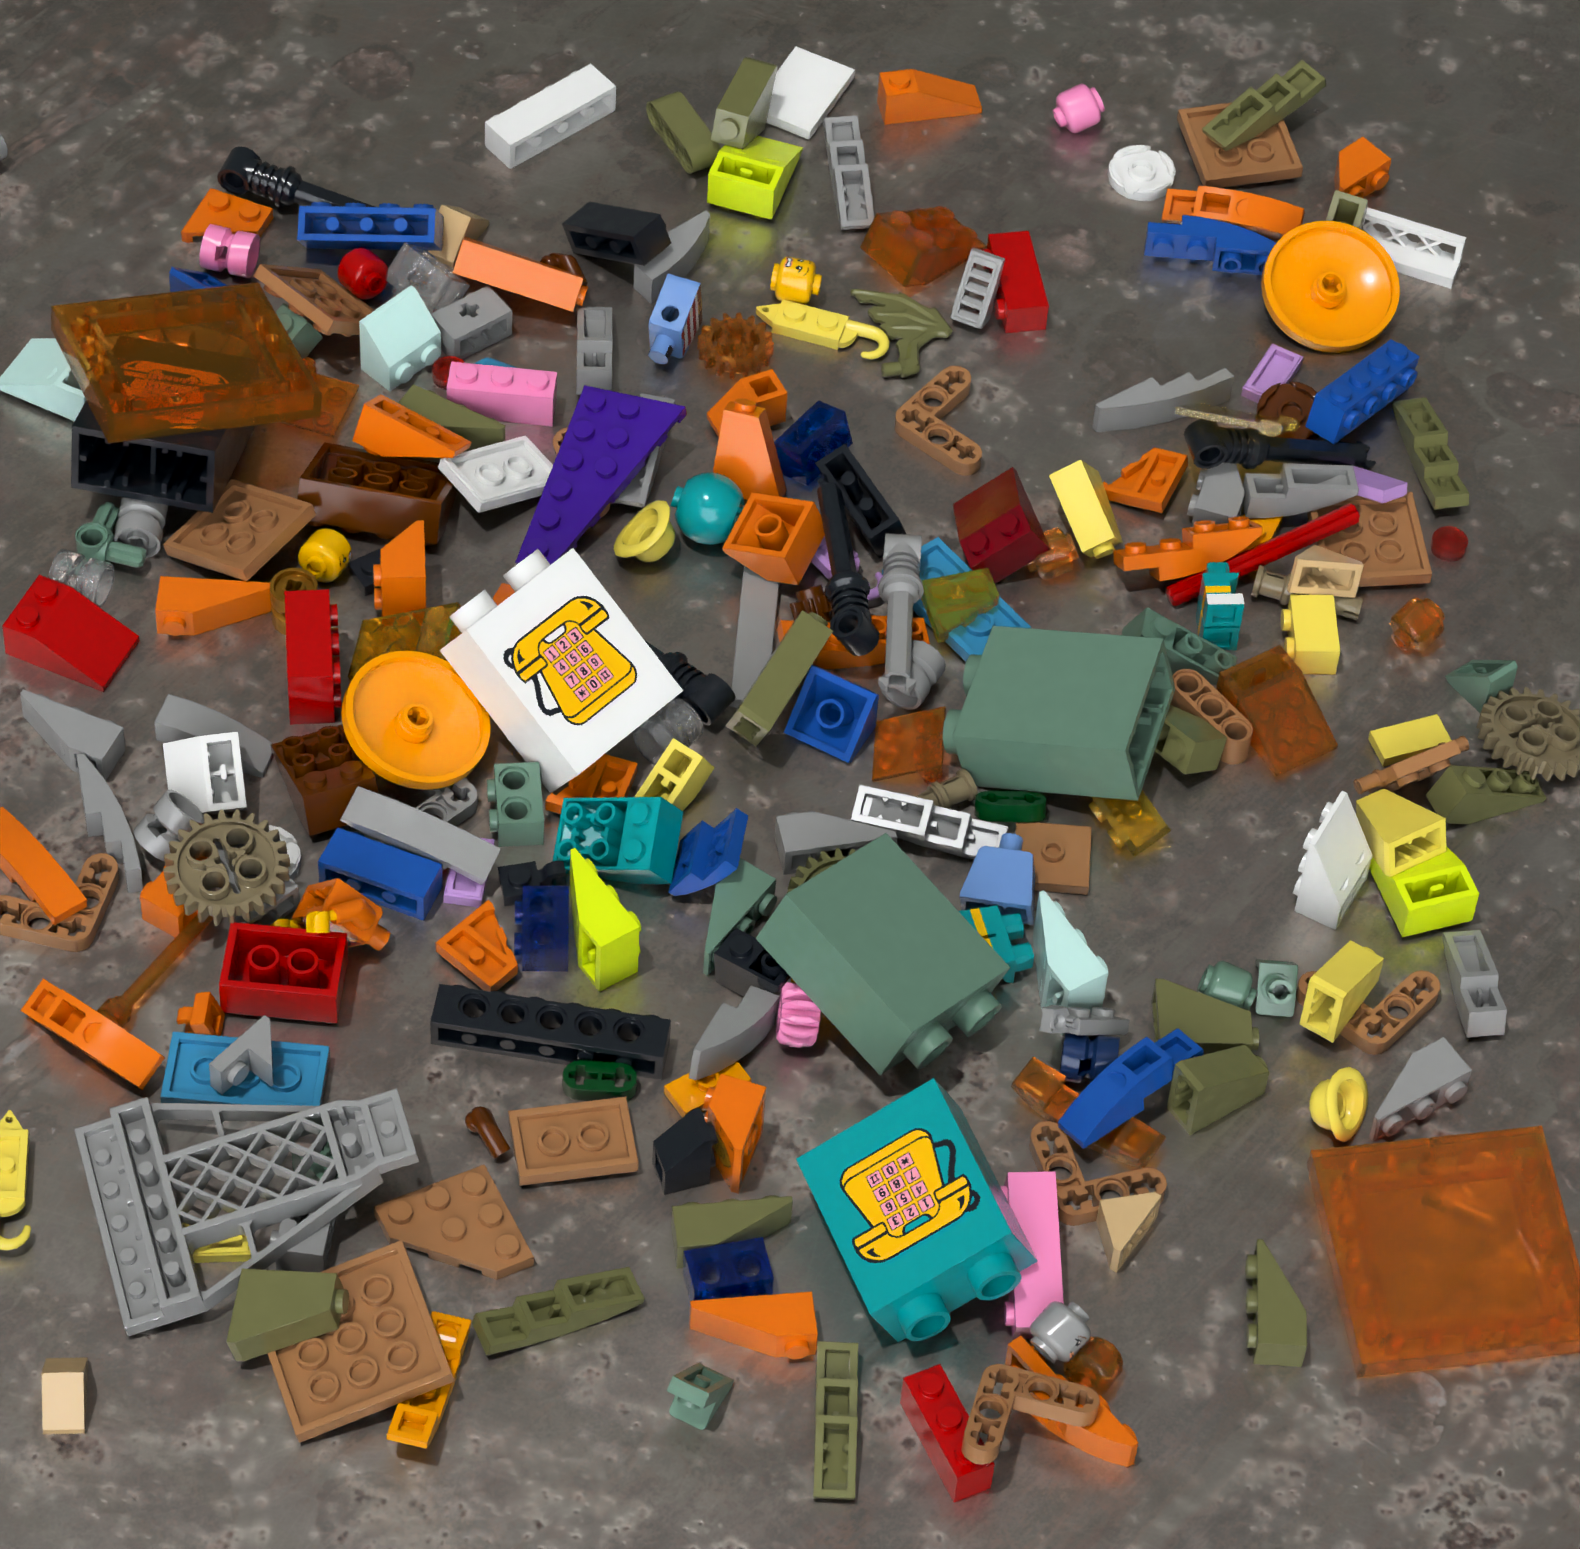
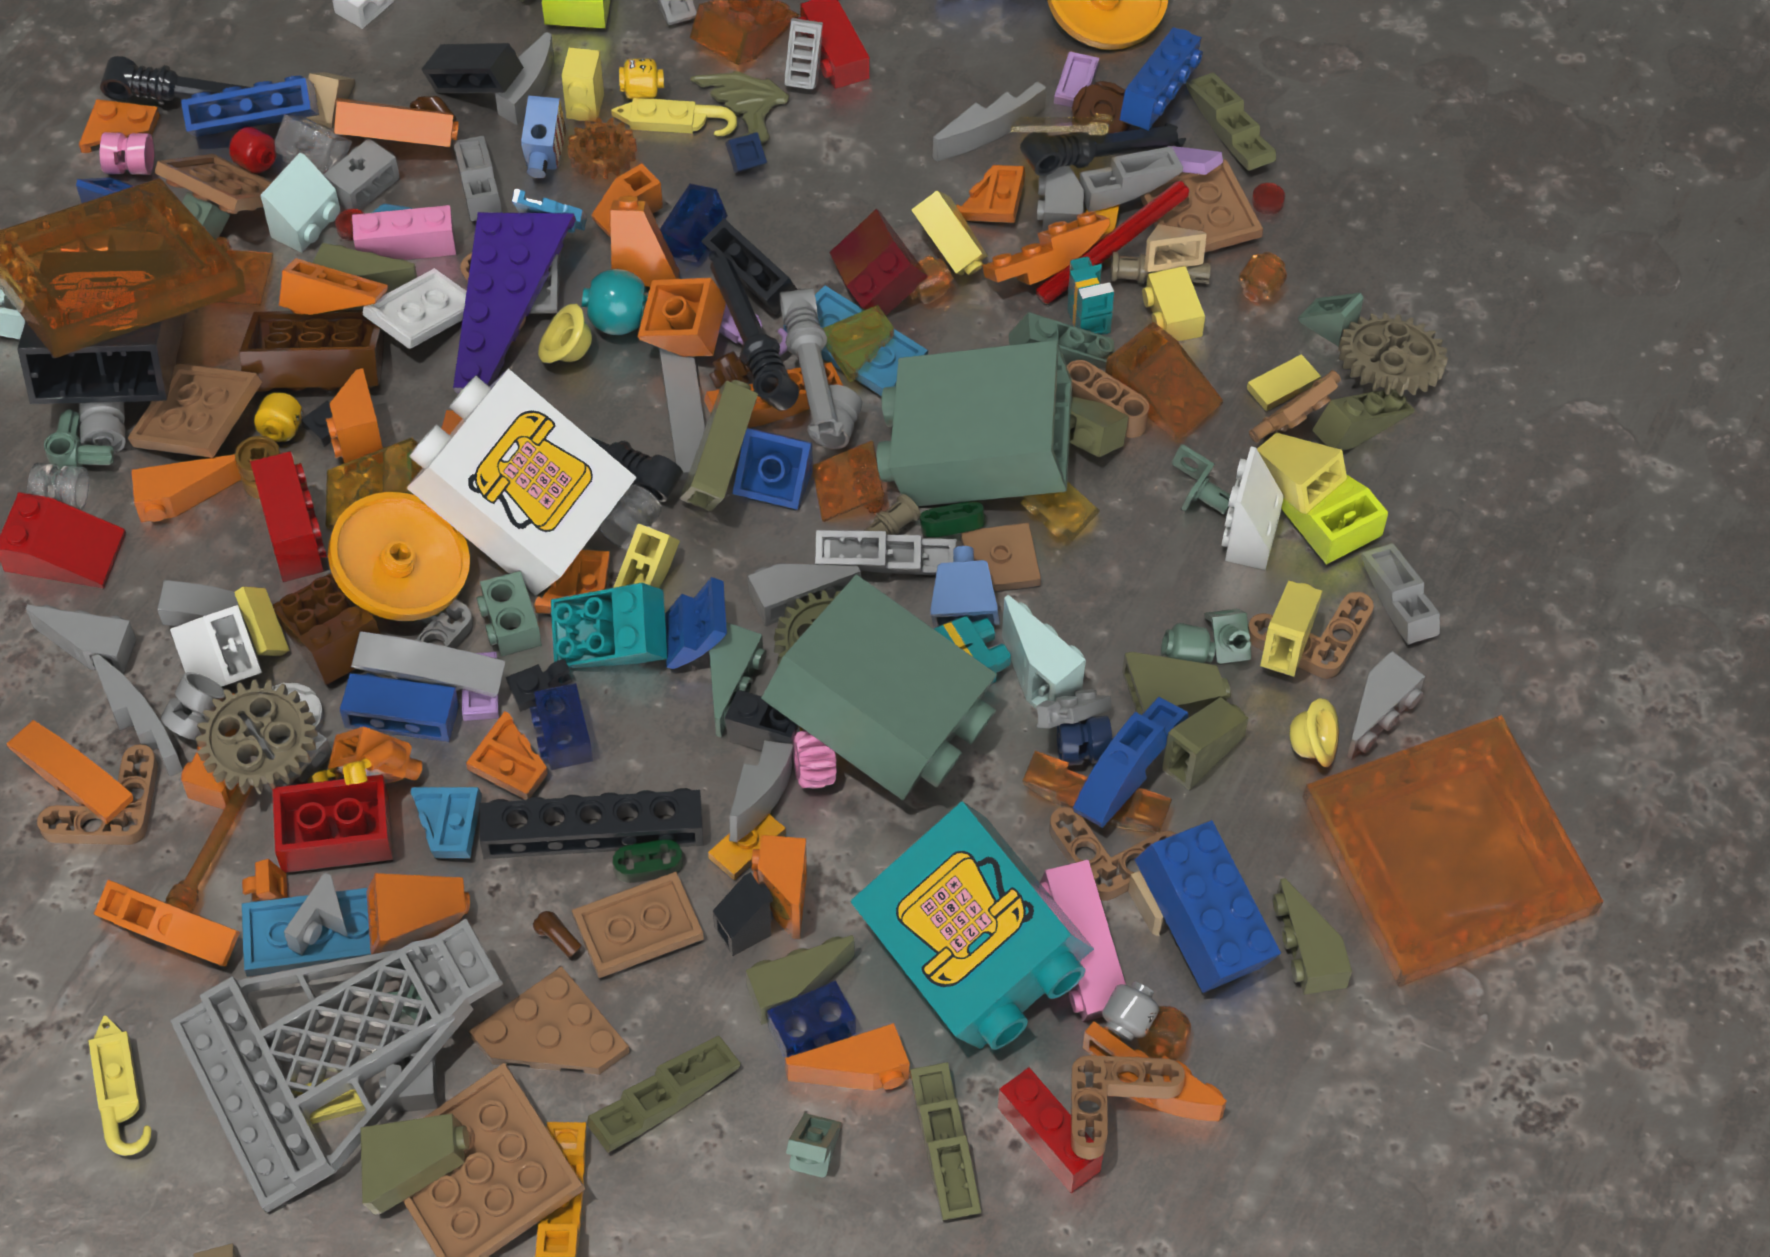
camera: 10 degrees left, 5 degrees up
neon yellow slope [569,848,641,992] -> none
medium nougat beam [894,366,982,476] -> none
none -> light yellow tile [234,586,290,656]
none -> orange slope [366,873,470,954]
none -> dark azure wing [411,787,482,858]
none -> dark azure wing [512,189,587,233]
none -> light yellow brick [561,47,604,122]
none -> dark blue plate [725,132,767,173]
none -> blue brick [1134,820,1281,993]
none -> sand green bracket [1172,444,1230,515]

